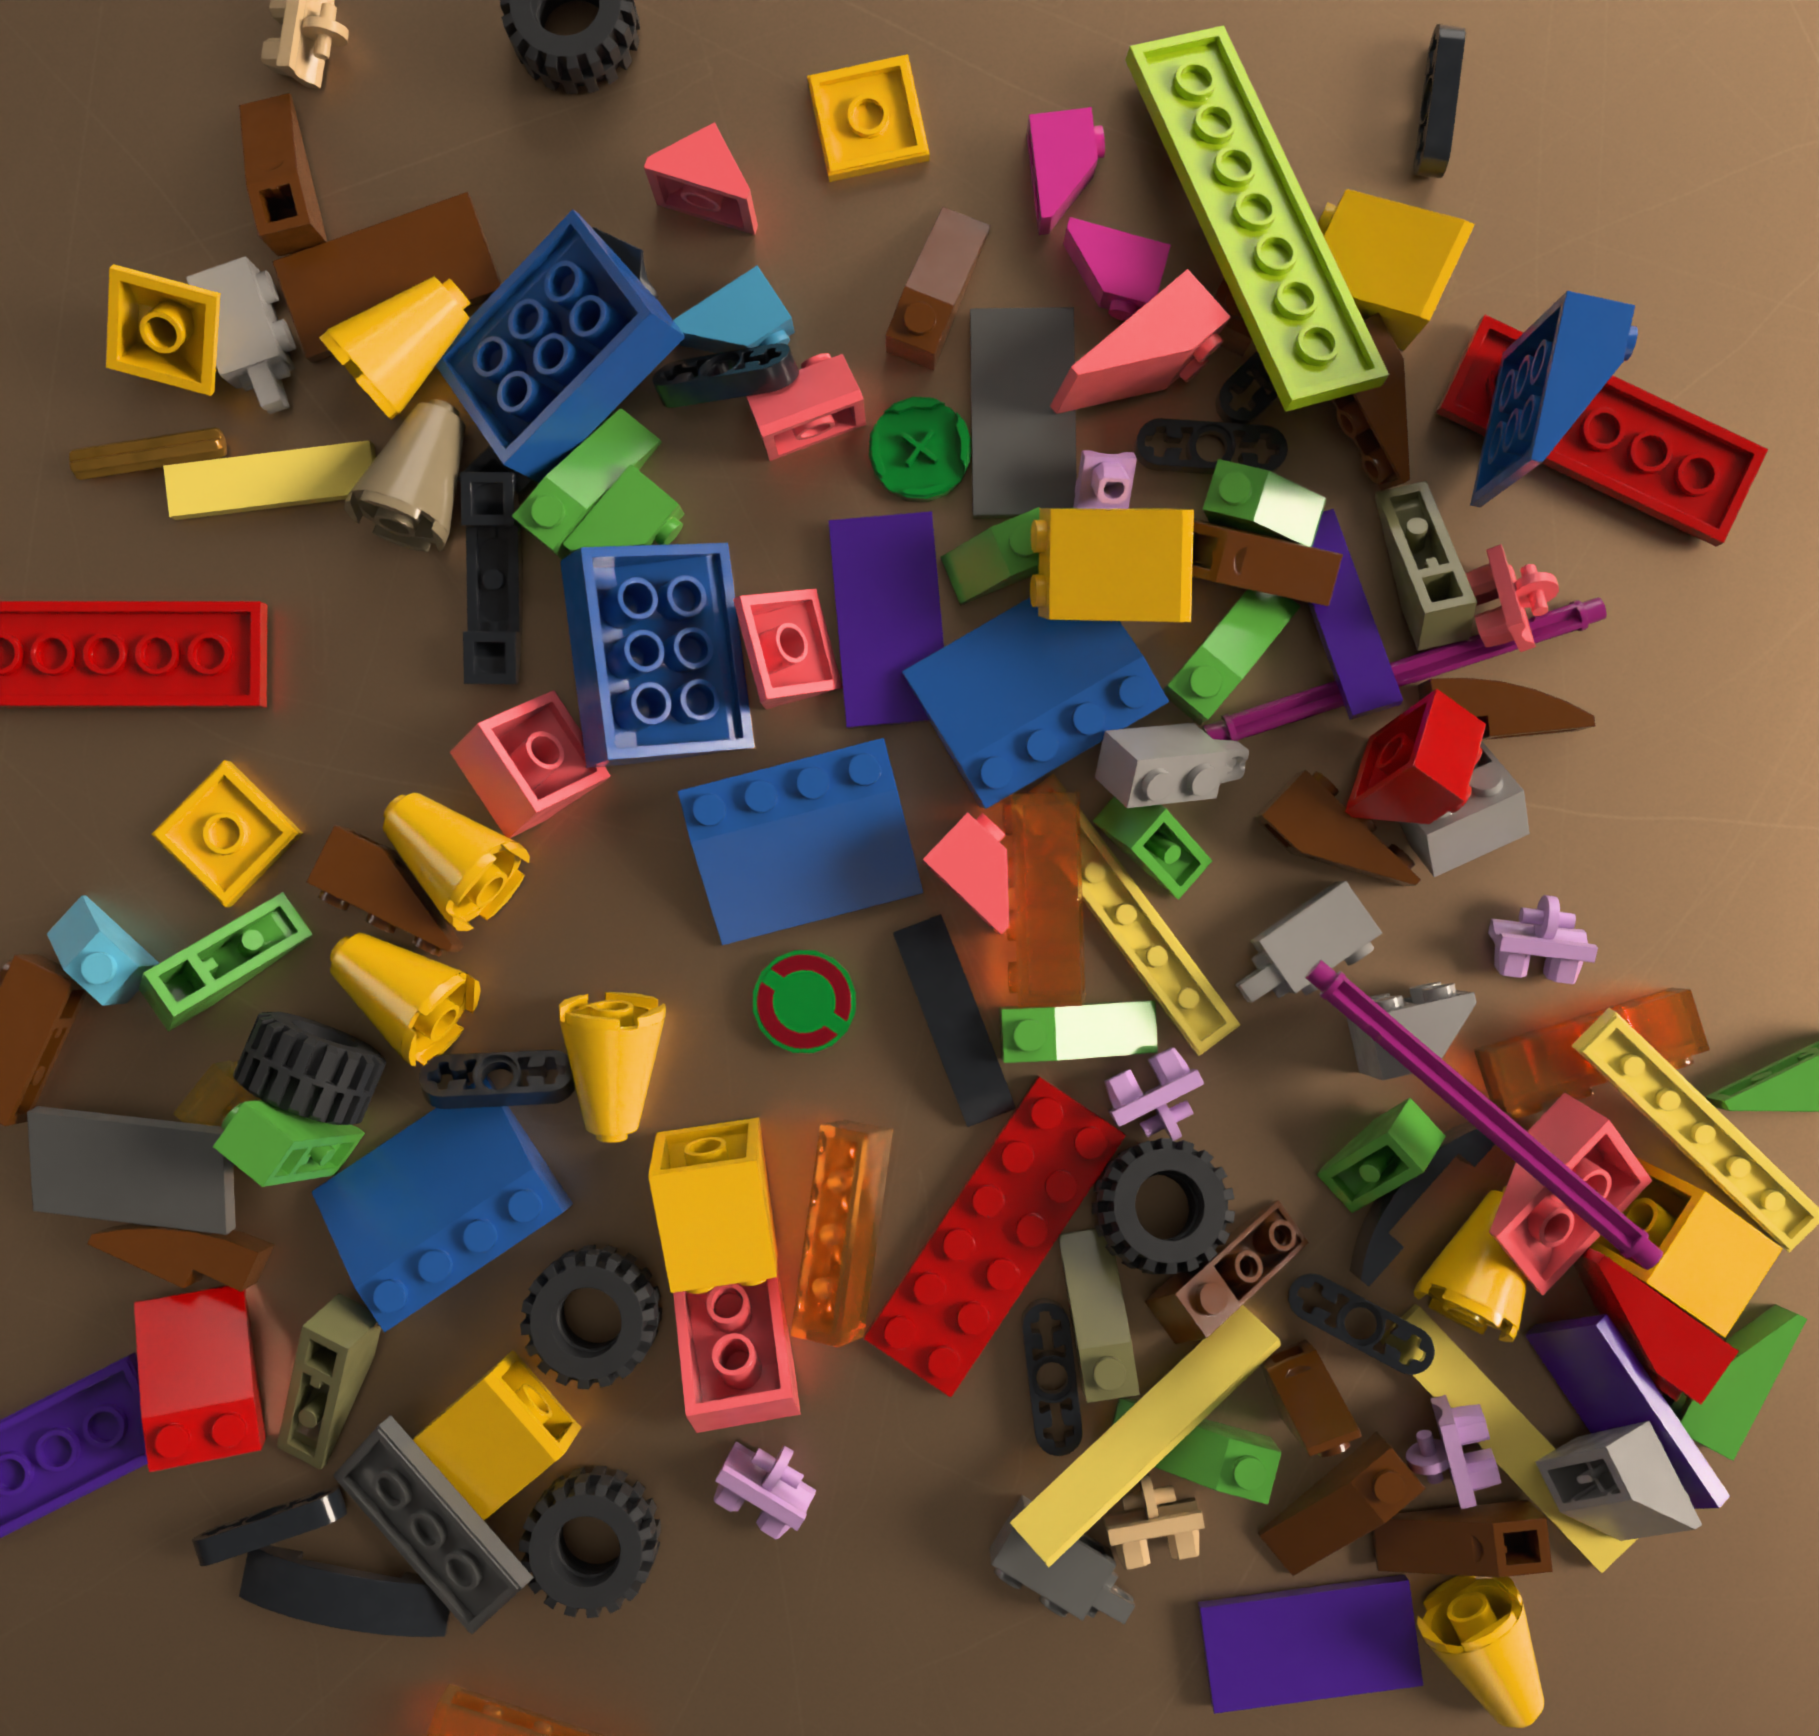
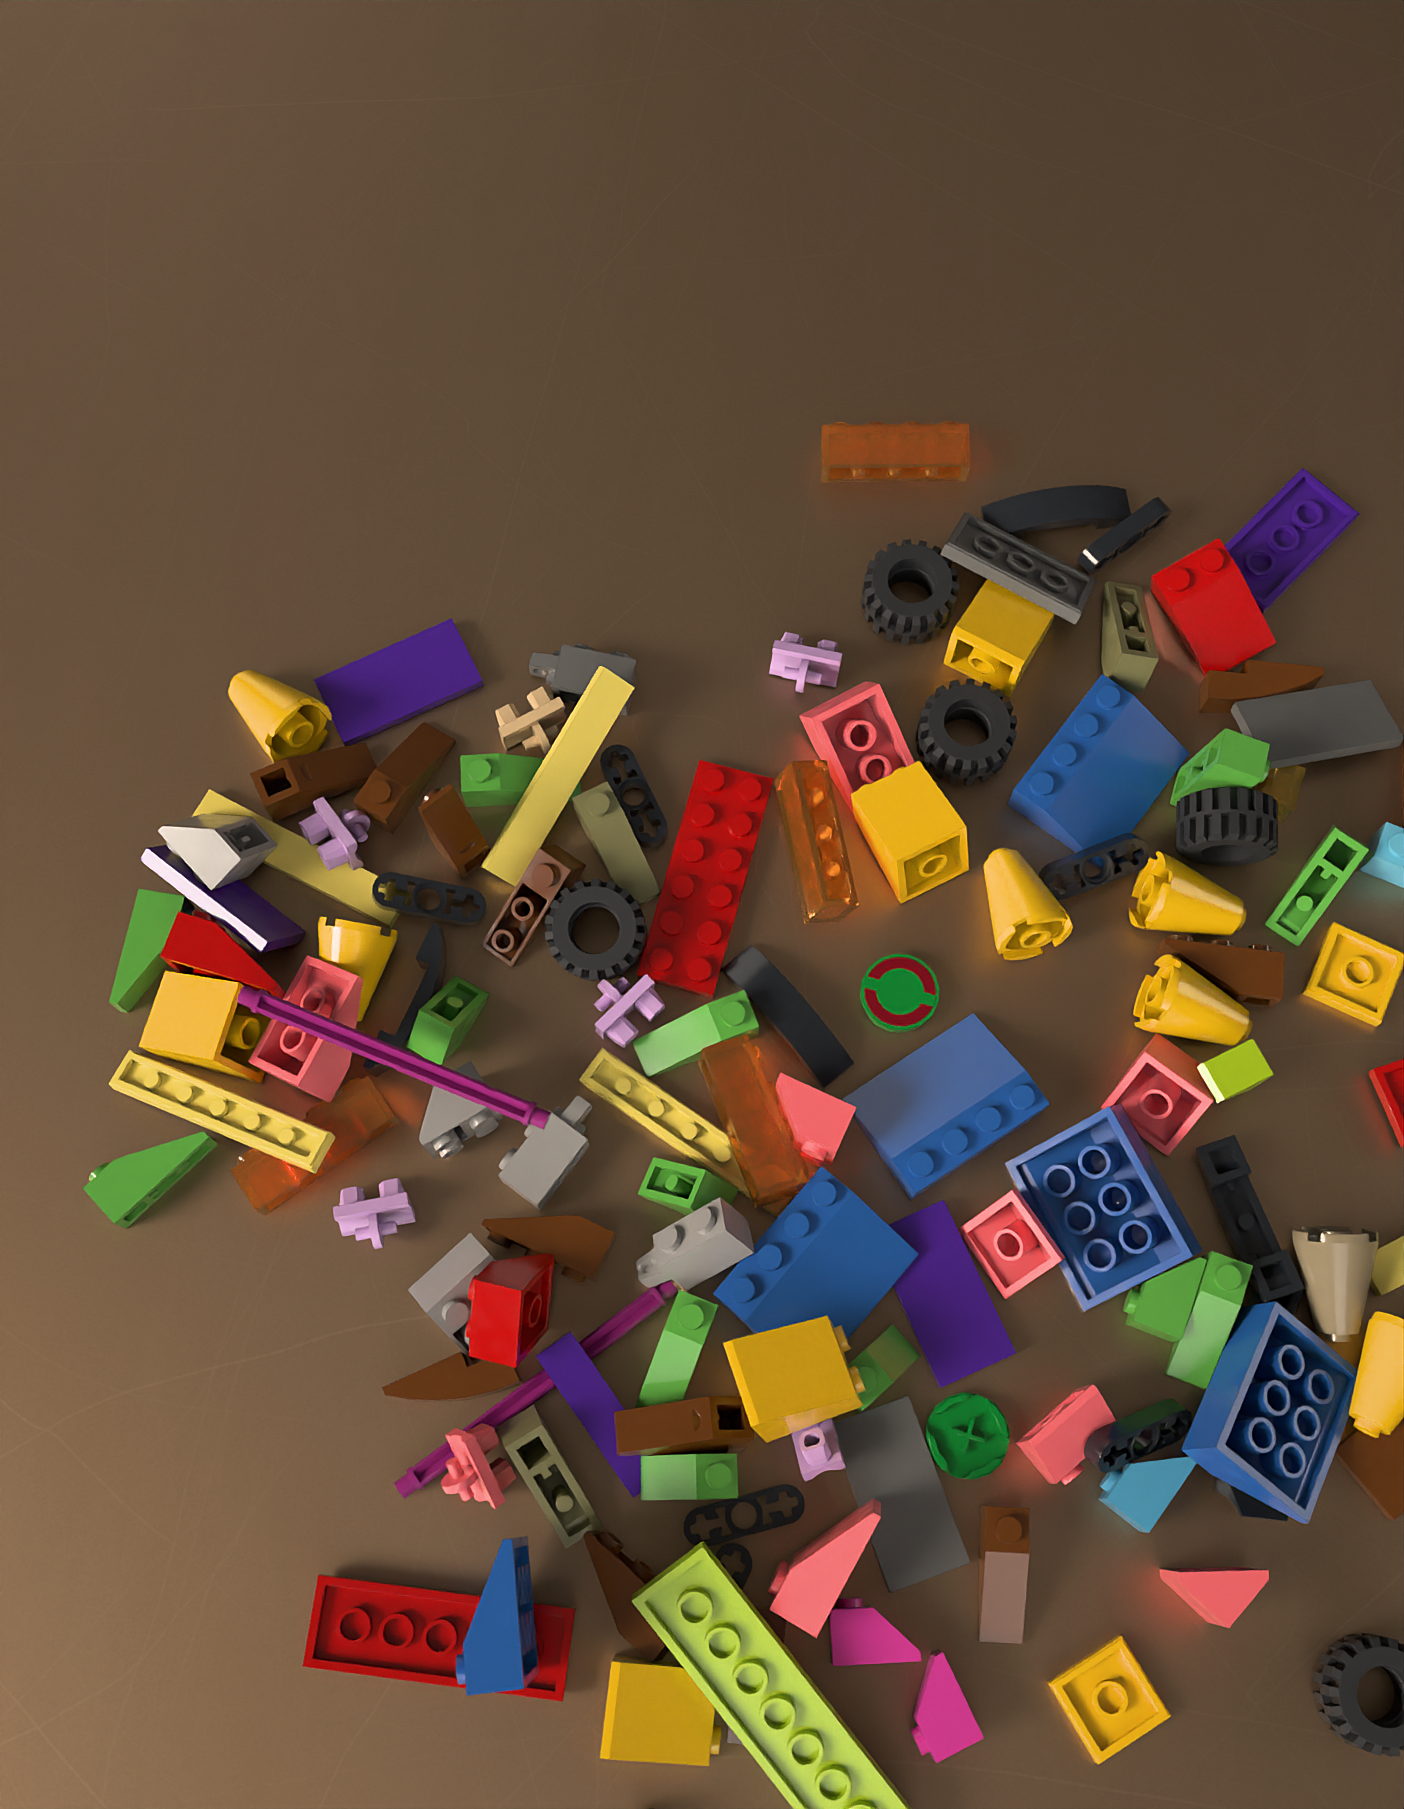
camera: 160 degrees right, 15 degrees down
none -> lime slope [1197,1038,1274,1103]

